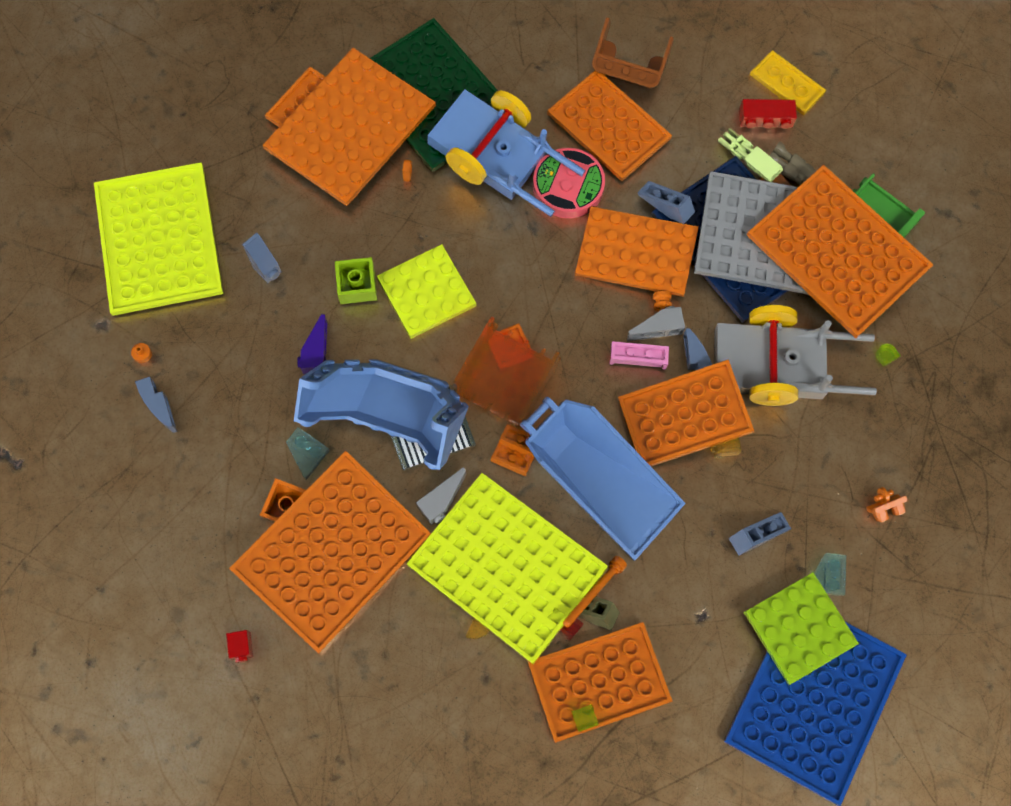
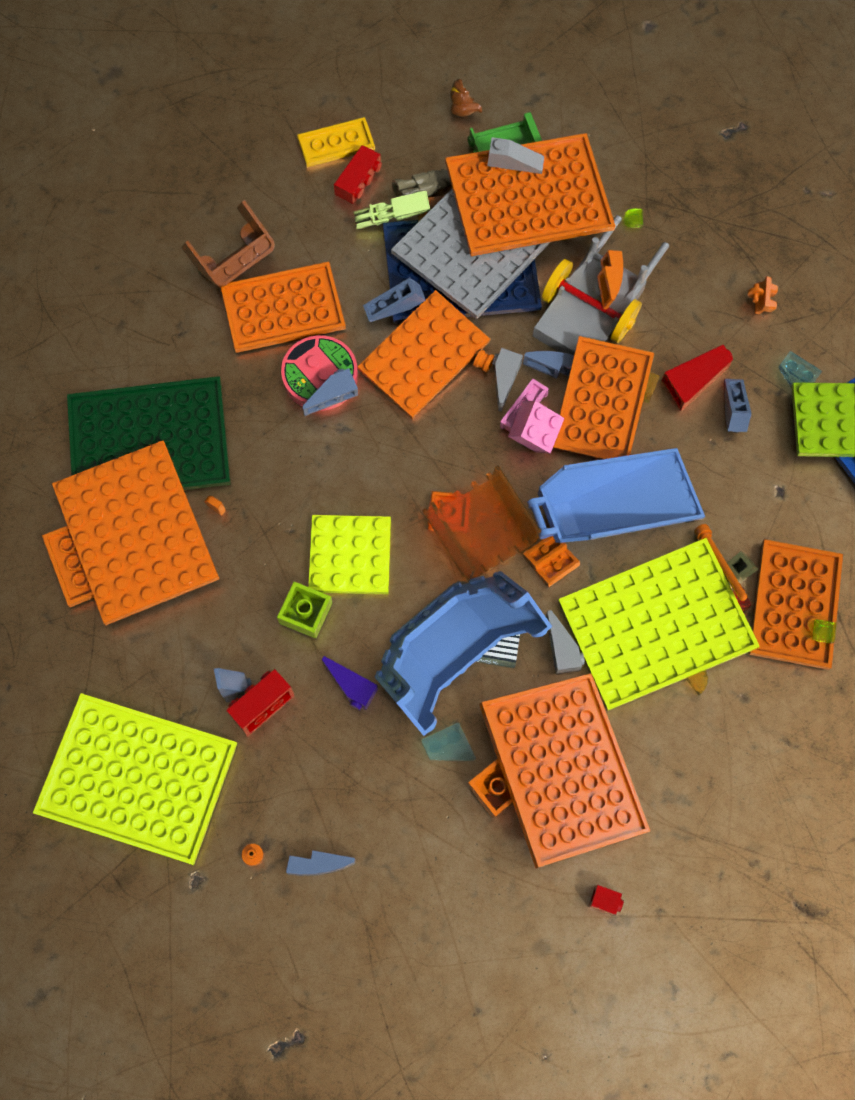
camera: 60 degrees left, 0 degrees up
medium blue piece [427,90,586,217] -> none
none -> red brick [226,669,295,737]
none -> sand blue slope [302,368,358,416]
none -> dark orange hair [450,79,482,117]
none -> light grey slope [487,137,544,174]
none -> bright pink brick [508,401,564,453]
none -> orange slope [597,250,623,309]
none -> red slope [661,344,733,411]

